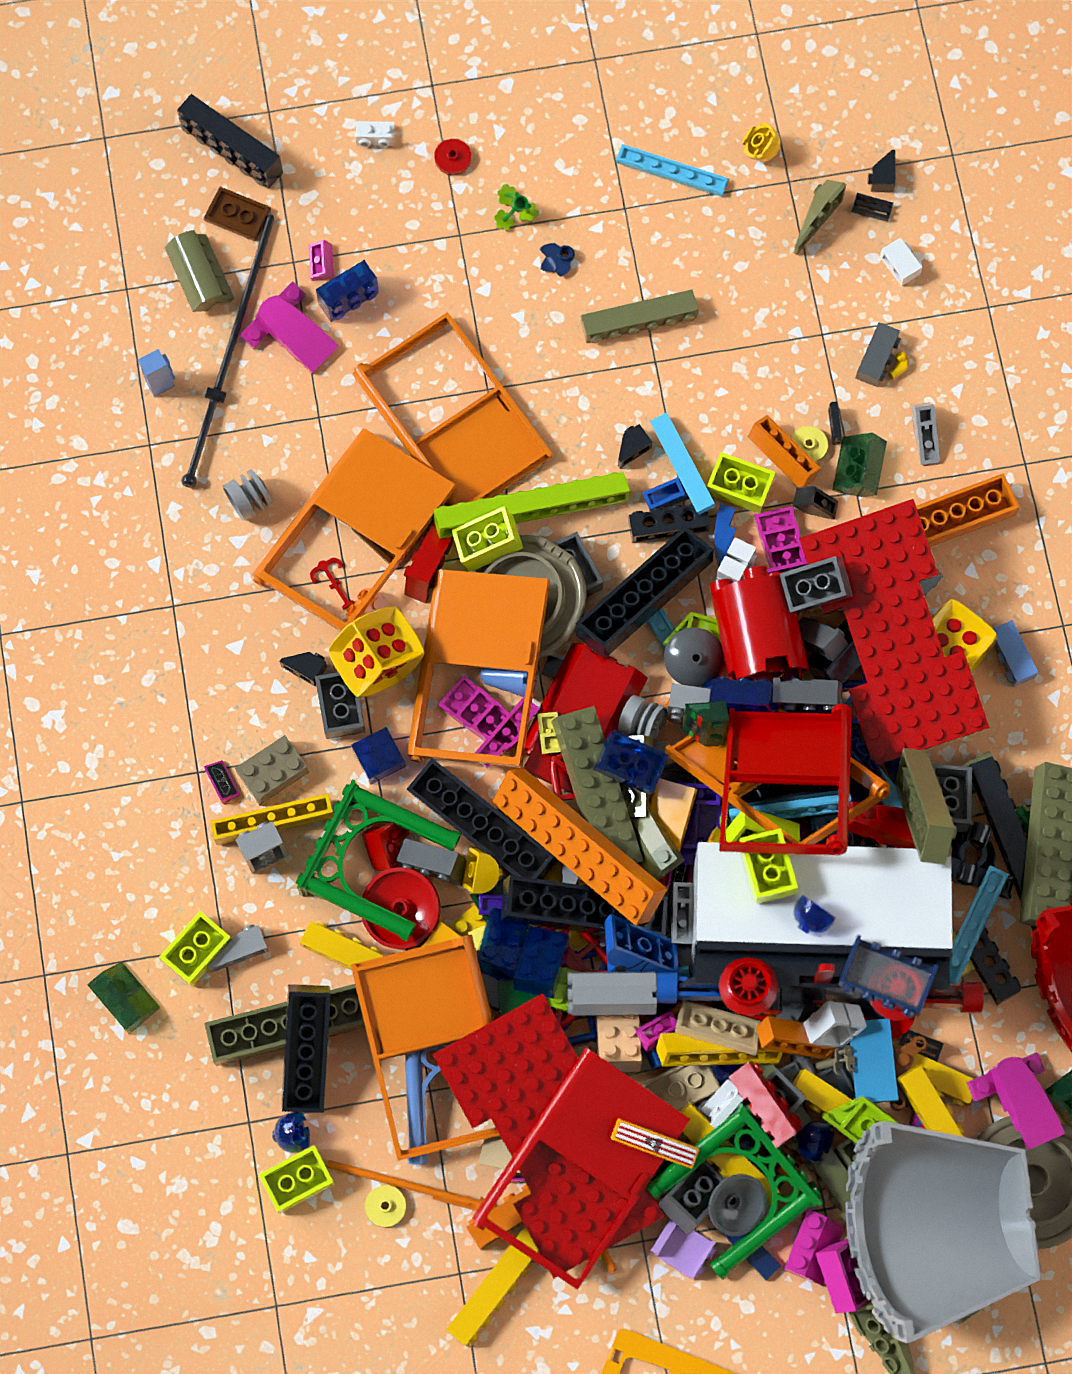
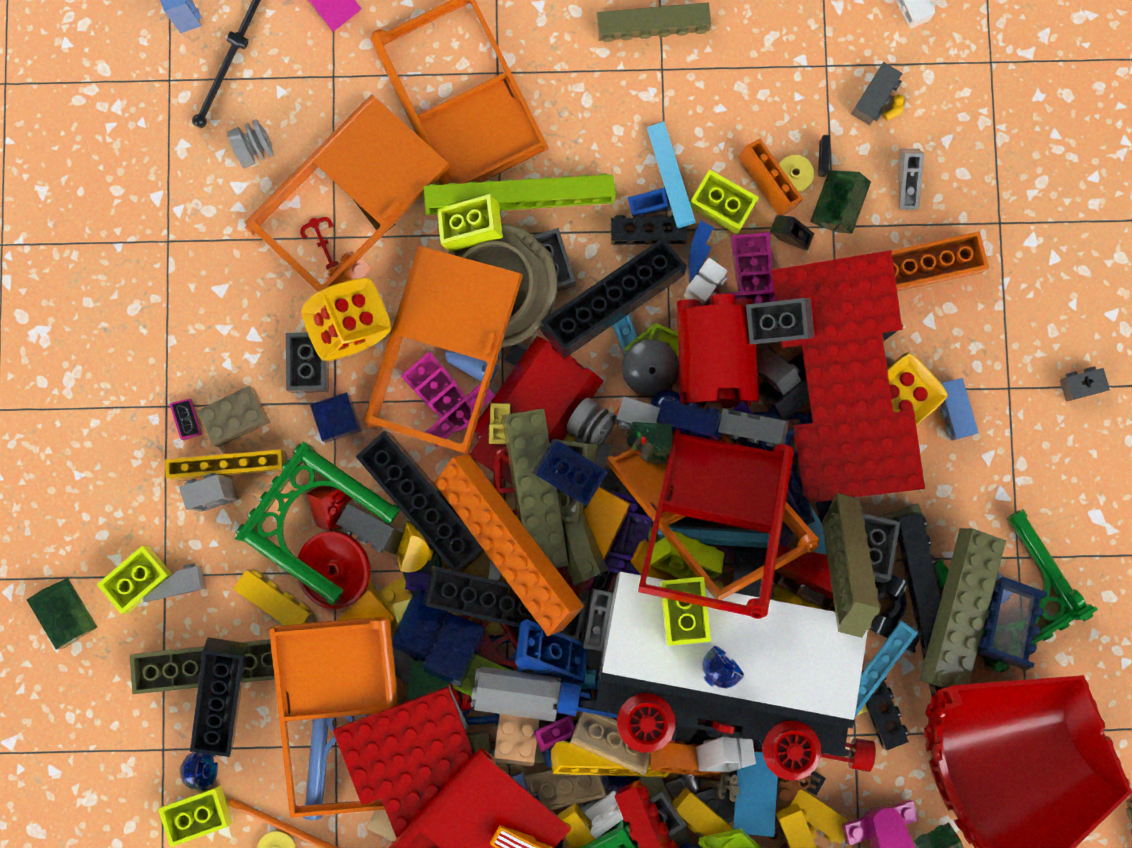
camera: 10 degrees right, 10 degrees up
black slope [279,652,327,686] -> none
red wedge [404,520,455,604] -> none
black slope [618,424,652,469] -> none
clear window [838,934,938,1018] -> none

